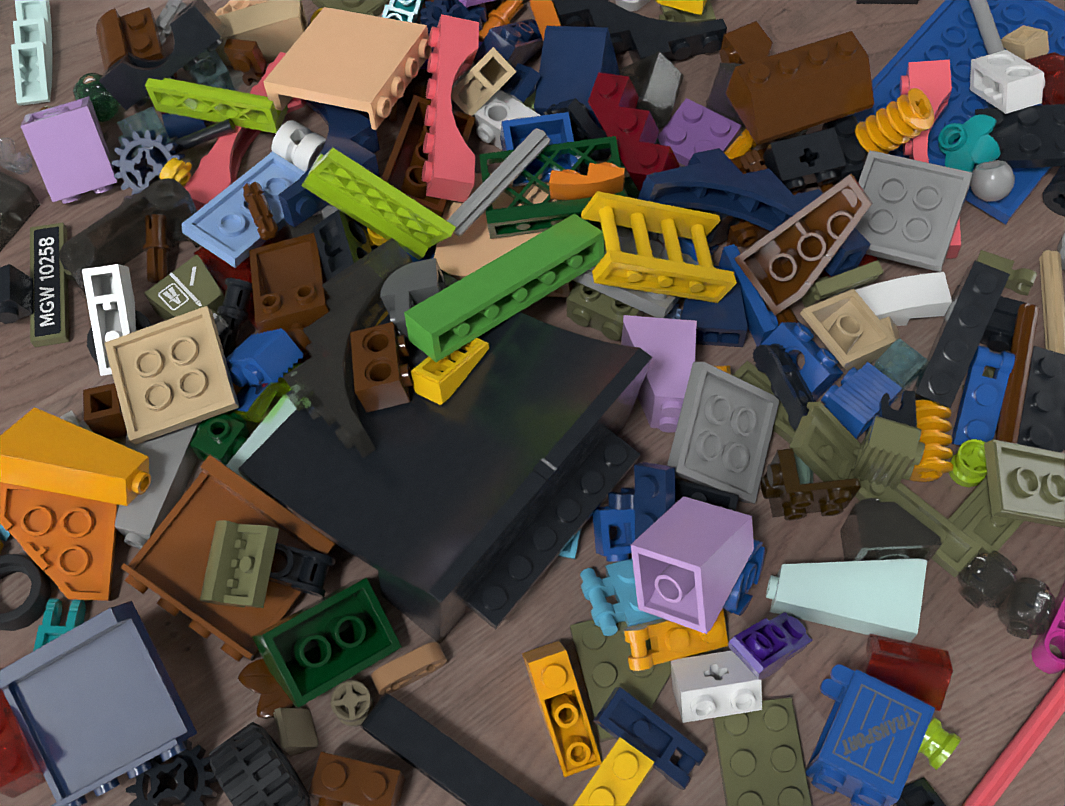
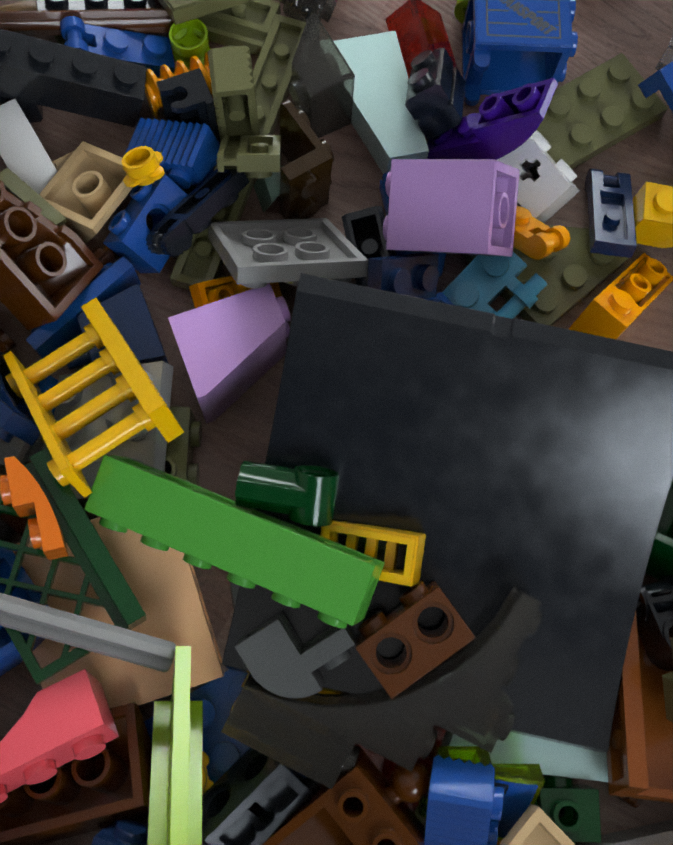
camera: 125 degrees left, 10 degrees up
clear light blue brick [874,338,928,402] -> none
none -> yellow plate [121,146,165,187]
none -> dark green piece [235,461,340,526]
none -> black brick [405,48,465,139]

